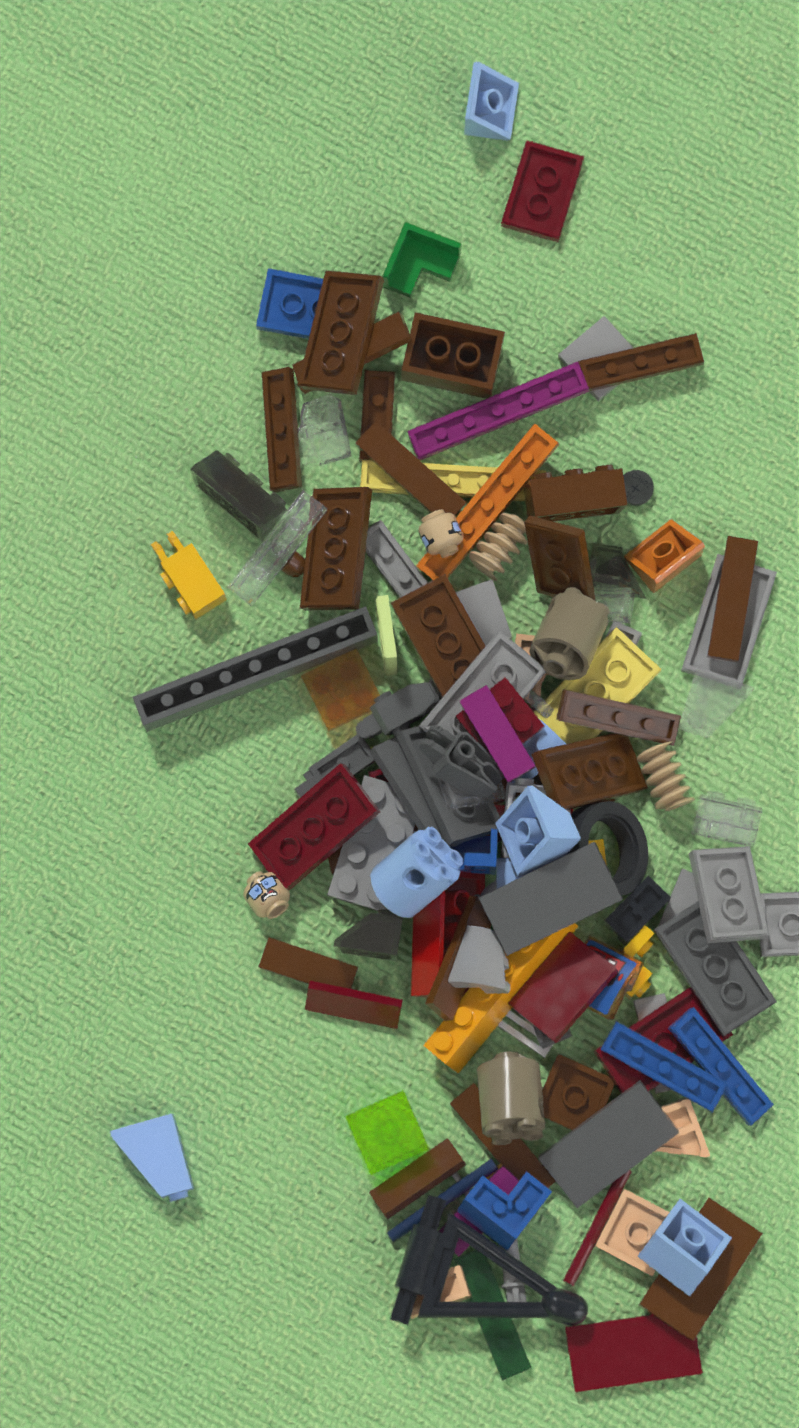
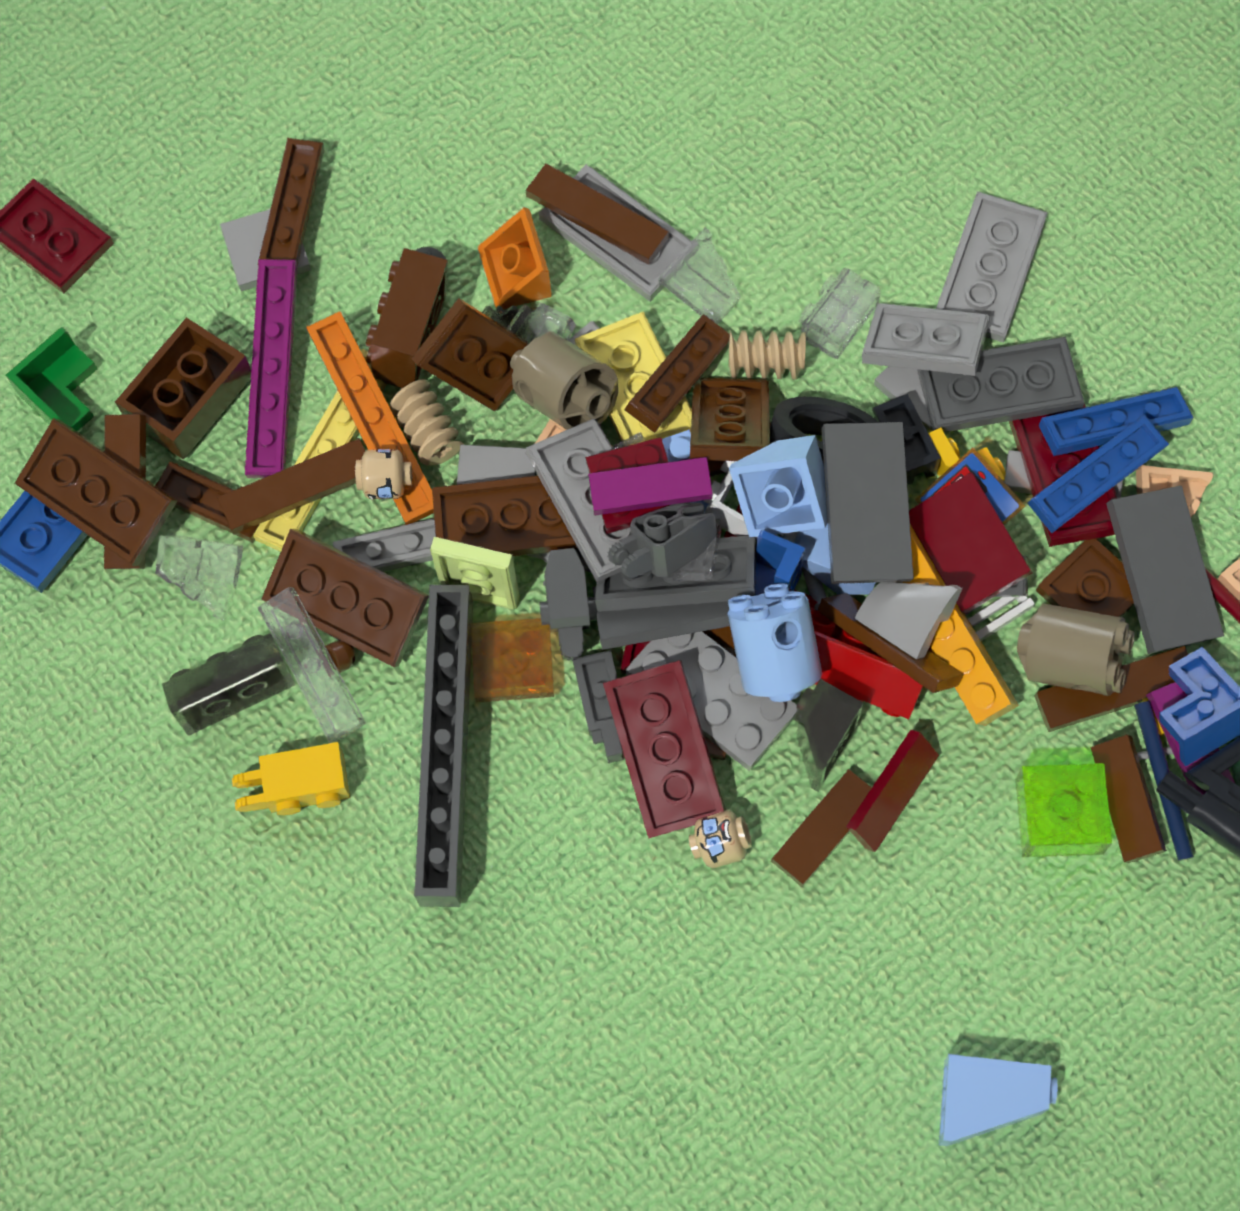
camera: 65 degrees left, 10 degrees down
reddish brown tile [261,367,302,492] -> none

